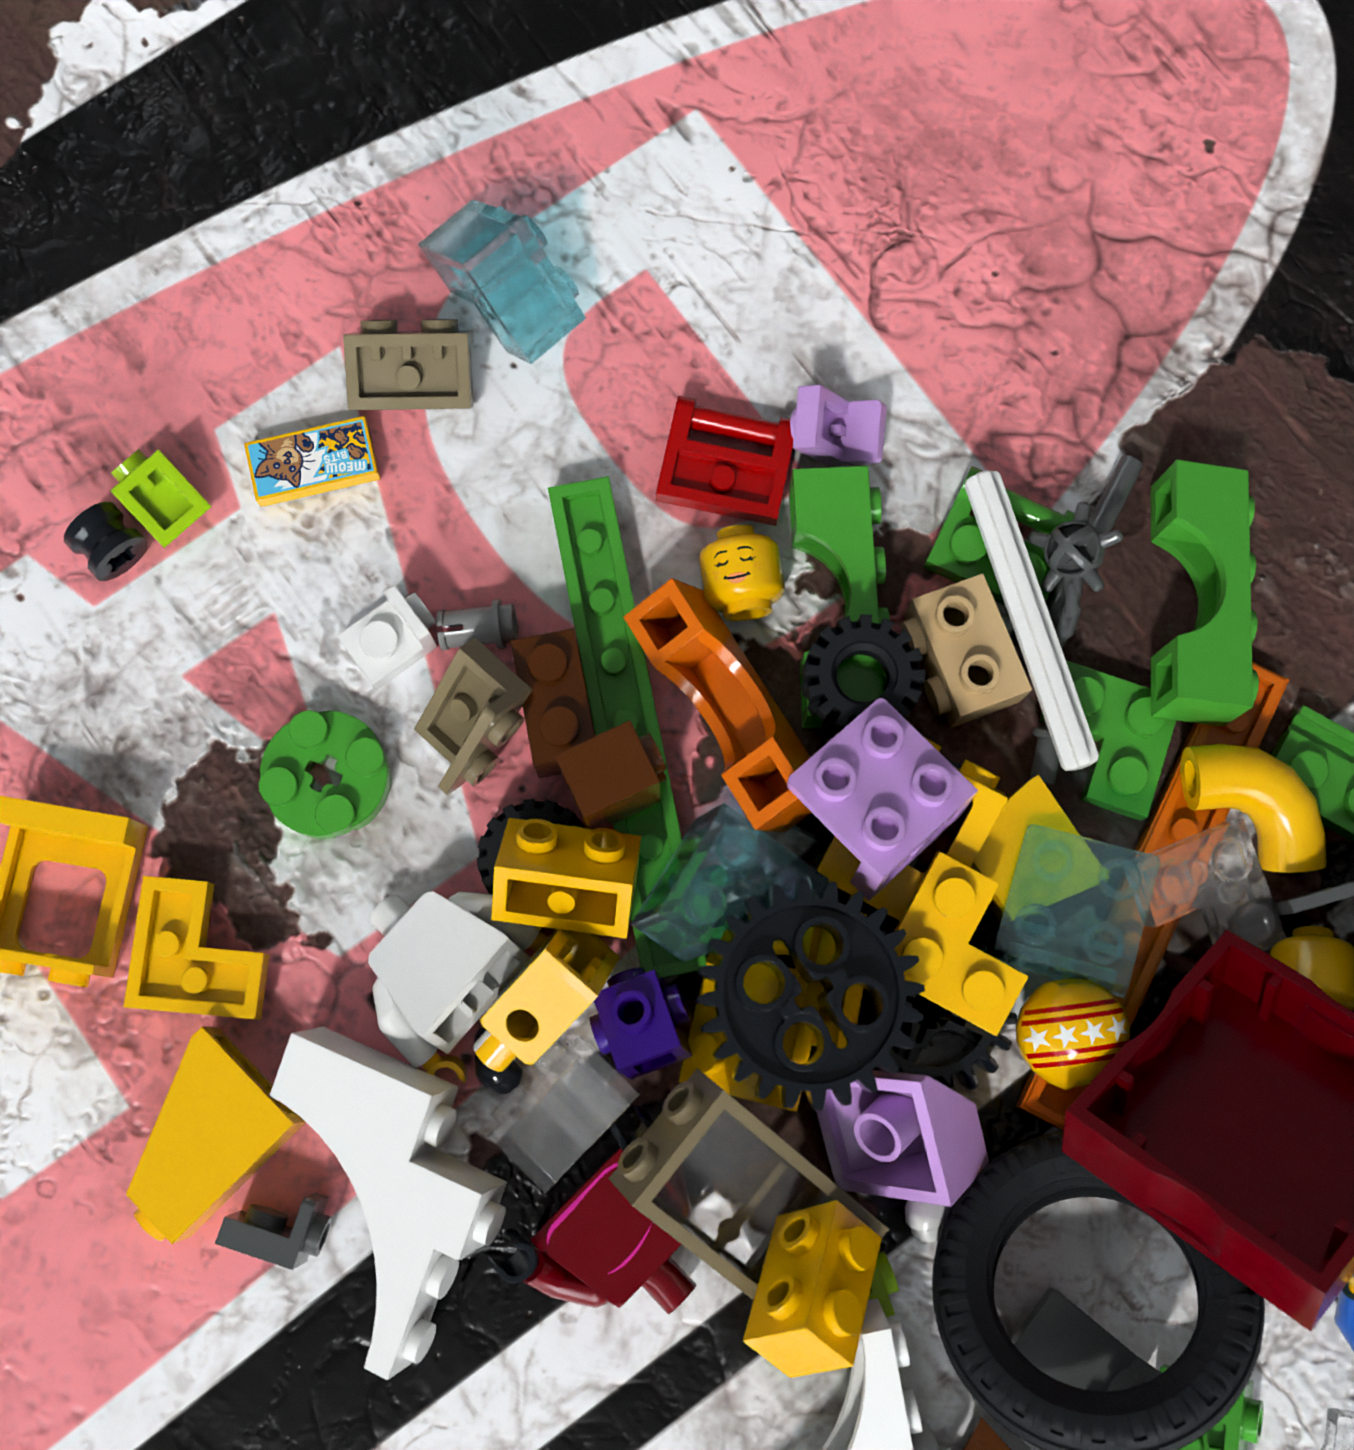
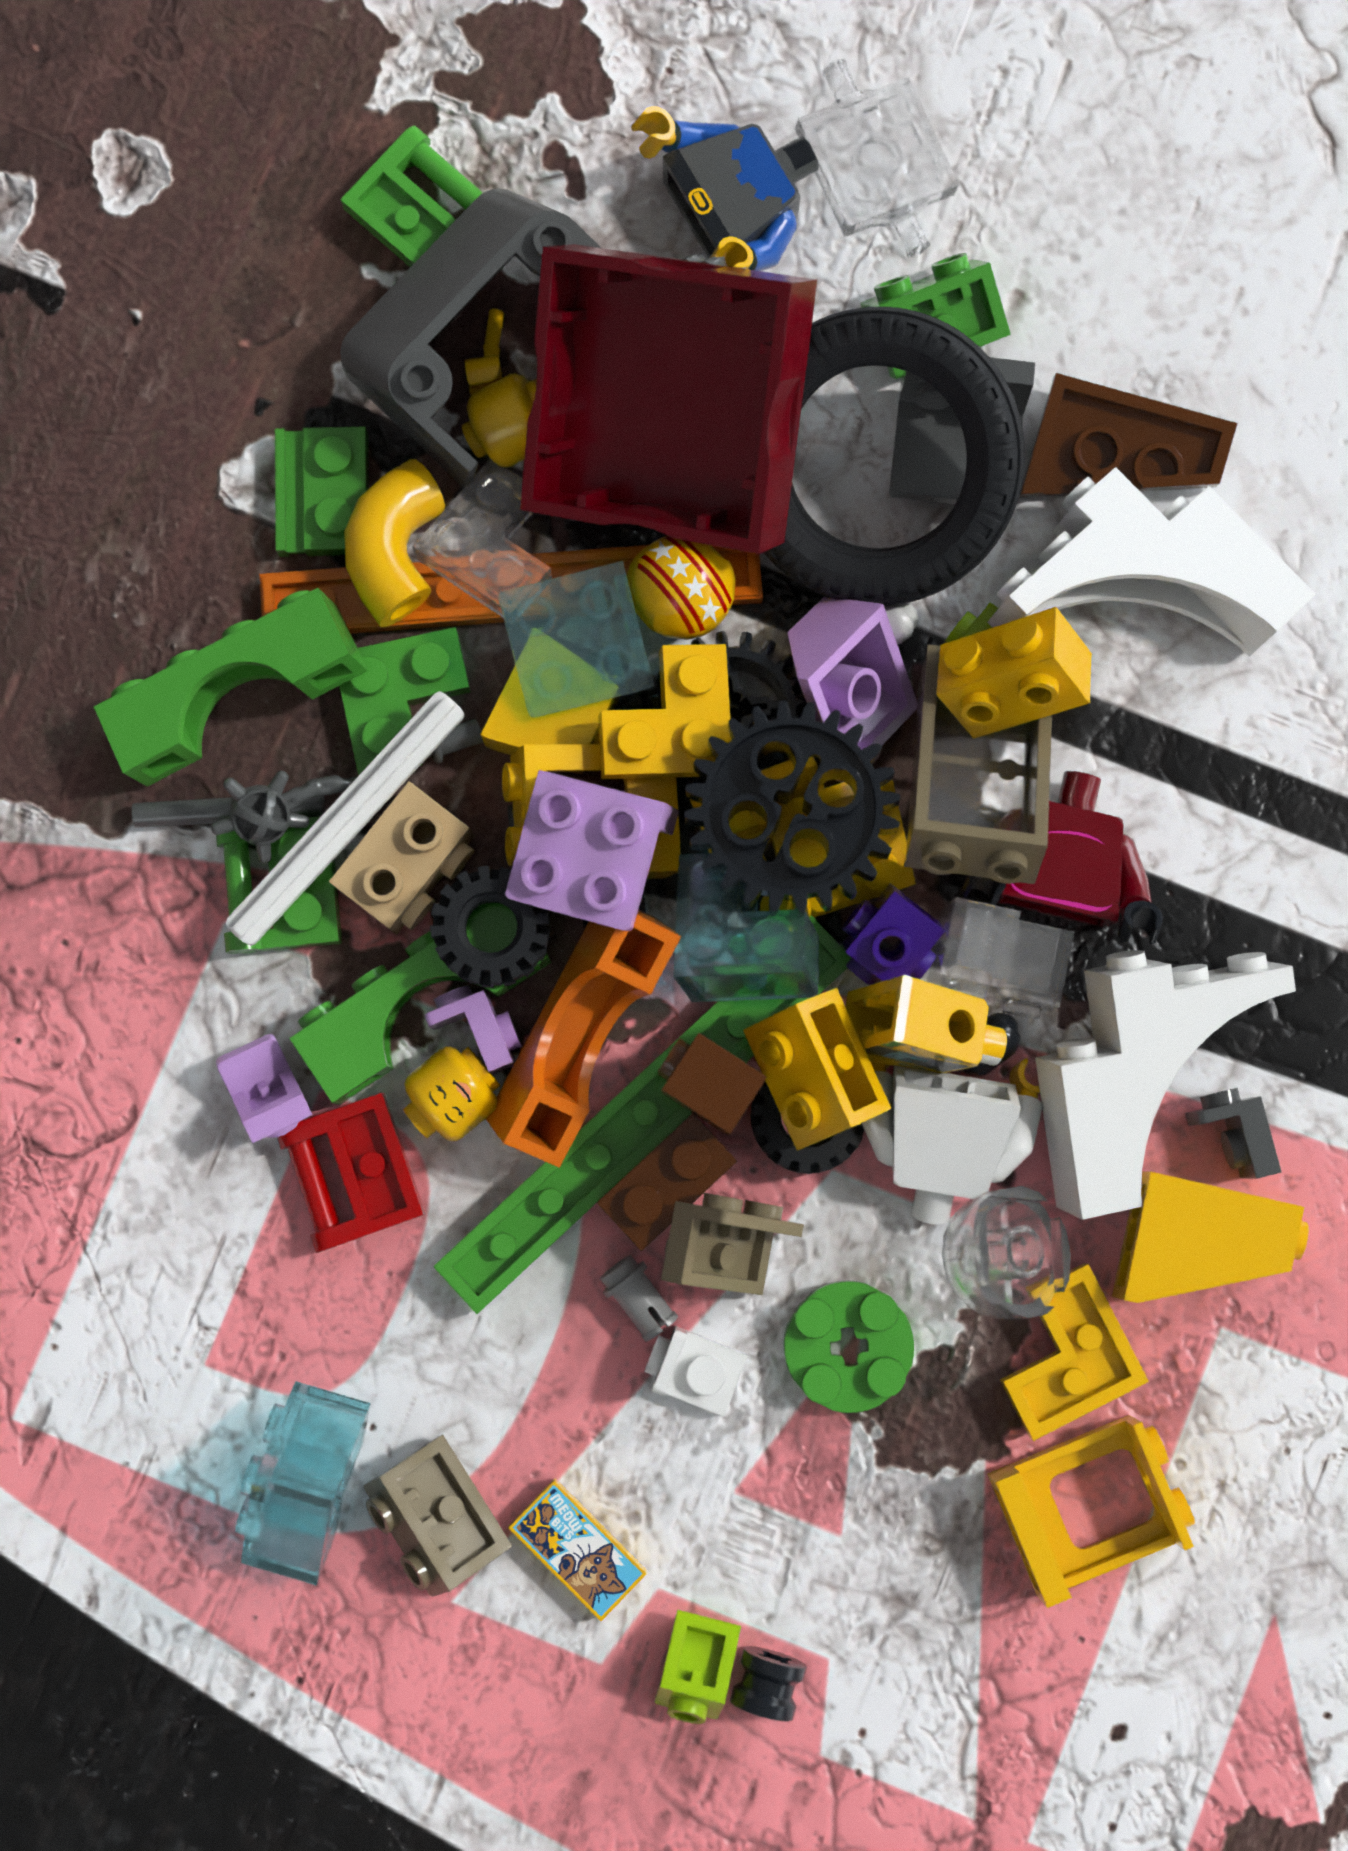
camera: 120 degrees left, 5 degrees up
none -> lavender bracket [424,985,522,1074]
none -> clear cylinder [942,1186,1071,1320]

